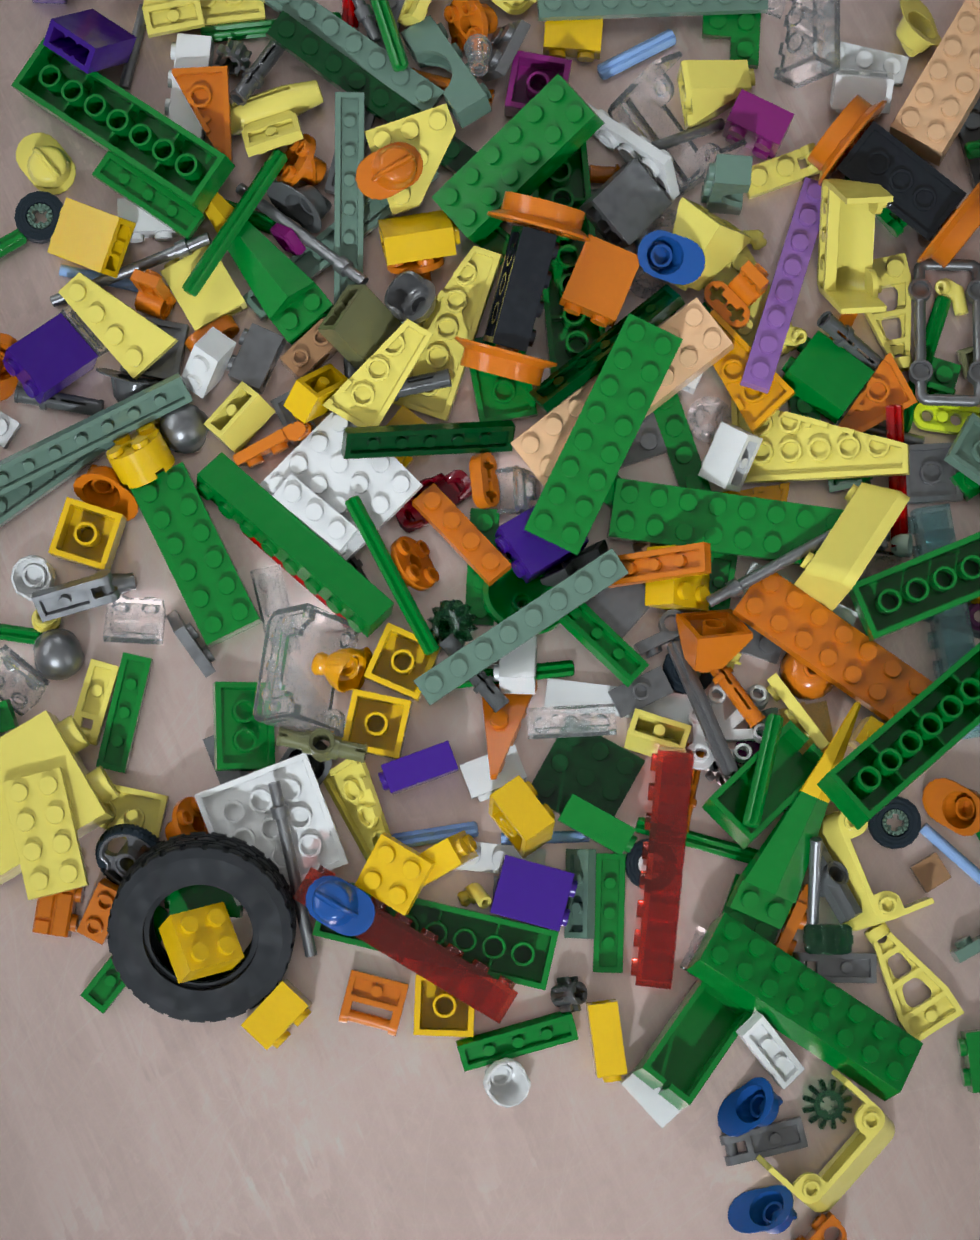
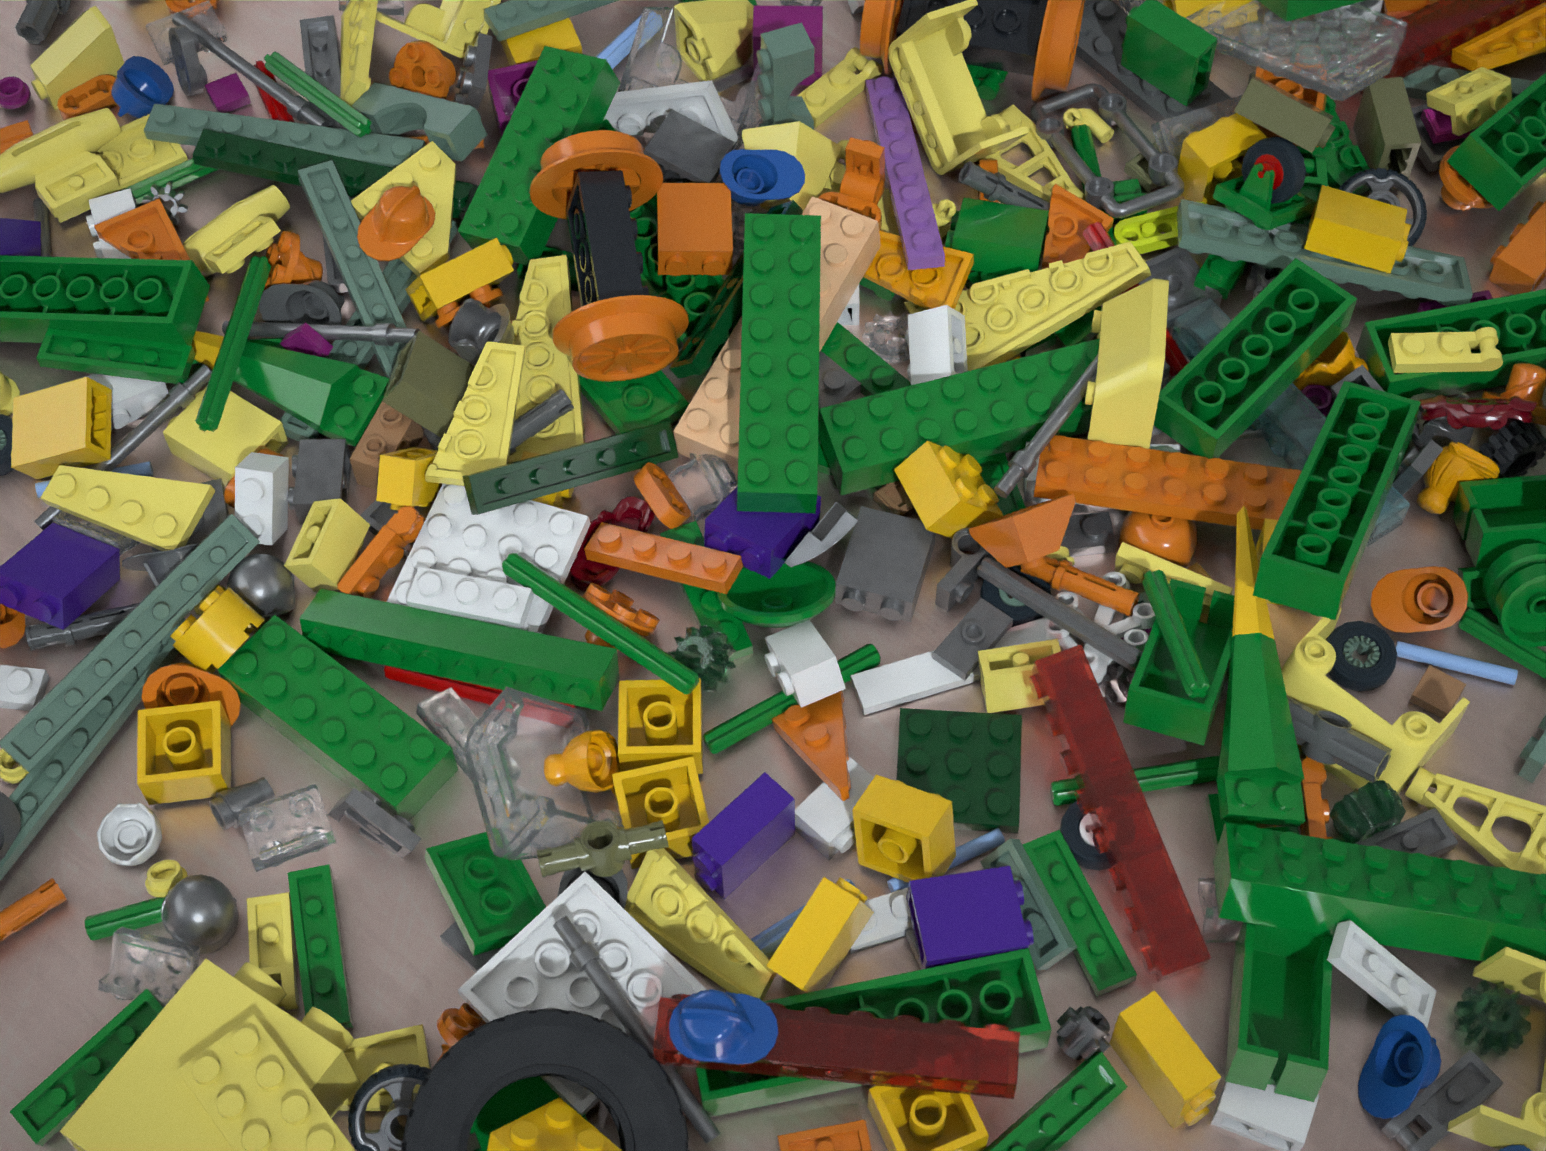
camera: 25 degrees left, 25 degrees down
flat silver plate [32,569,121,623] -> none
orange plate [130,269,176,320] -> none
flat silver pin [230,40,285,106] -> none
yellow plate [355,832,435,916] -> none
sand green plate [413,548,629,706] -> none
dark grey pin [439,633,509,713] -> none
light yellow arm [457,883,492,909] -> none
clear cone [464,34,493,77] -> none
clear plate [526,703,617,739] -> none
green brick [557,794,638,855] -> none
green plate [558,603,649,687] -> none
orange plate [608,542,712,588] -> none
flat silver bar [807,837,822,925] -> none
light aqua hinge [890,534,913,557] -> none

